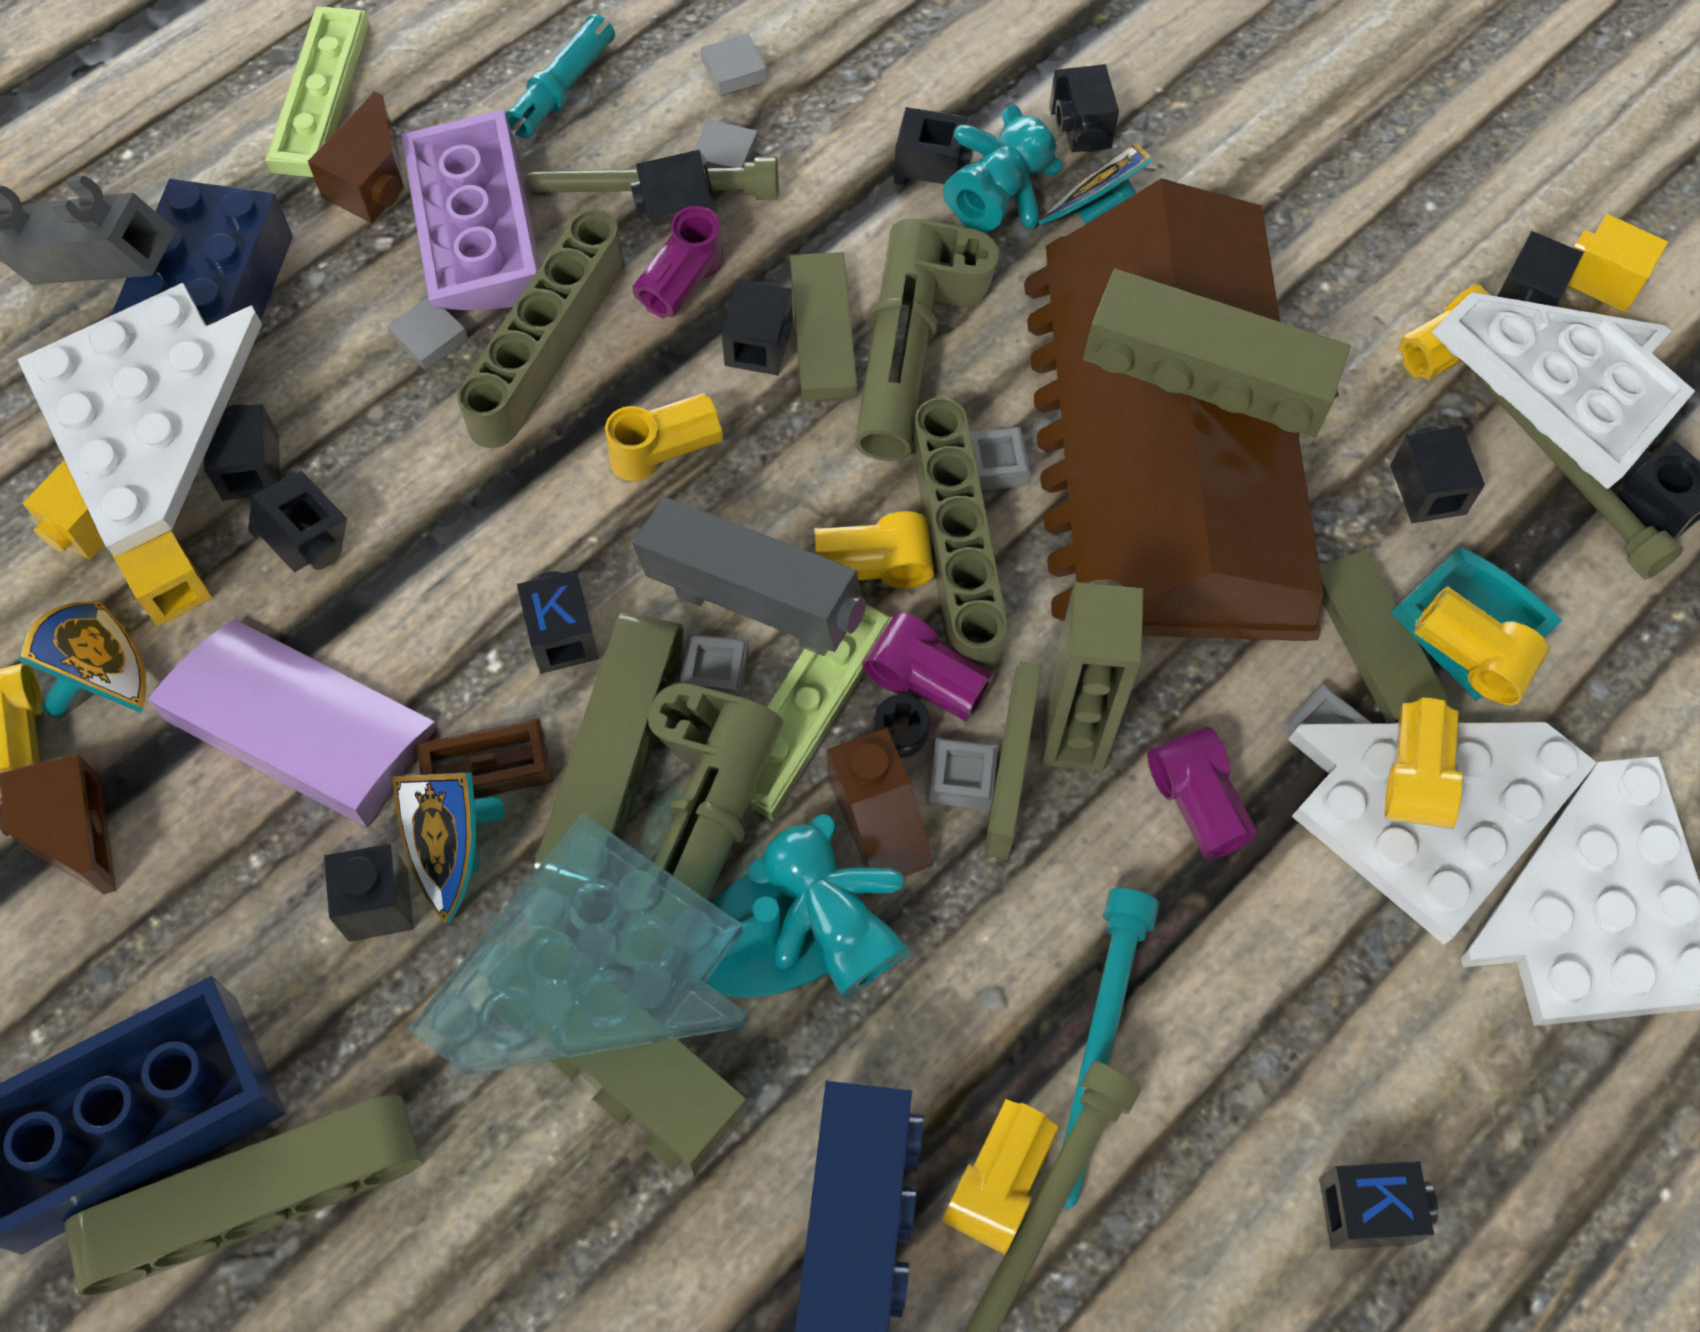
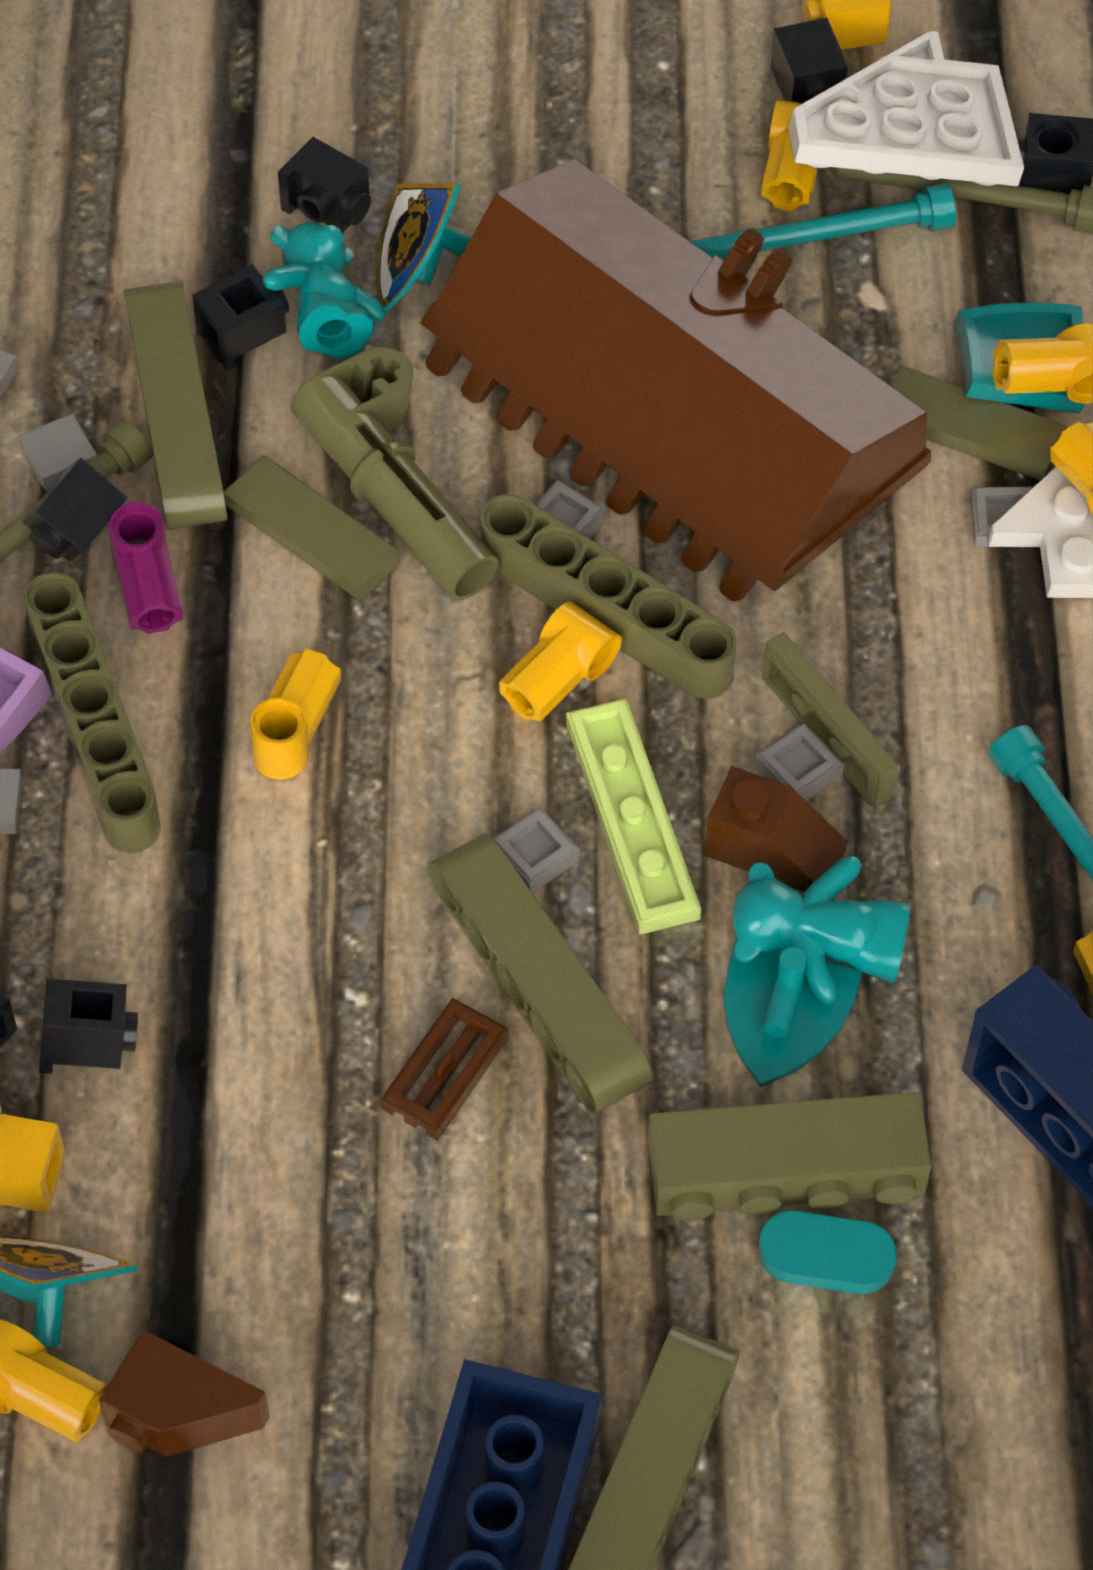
camera: 45 degrees left, 5 degrees down
lavender slope [147,619,438,828] -> none
black brick [324,843,414,942] -> none
shield [392,772,505,924] -> none
clear light blue wing [408,813,749,1075] -> none
black brick [517,569,599,674] -> none
olive piece [610,683,784,989] -> none
dark grey brick [632,496,866,656] -> none
black brick [721,279,793,376] -> none
magenta piece [862,612,994,722] -> none
black bush [873,694,930,757] -> none
olive brick [1042,580,1143,771] -> none
olive brick [1082,268,1351,438] -> none
magenta piece [1147,726,1258,859] -> none
black brick [1390,426,1485,524] -> none
none -> olive beam [124,281,227,530]
none -> teal piece [690,182,956,259]
none -> teal tile [758,1211,897,1294]

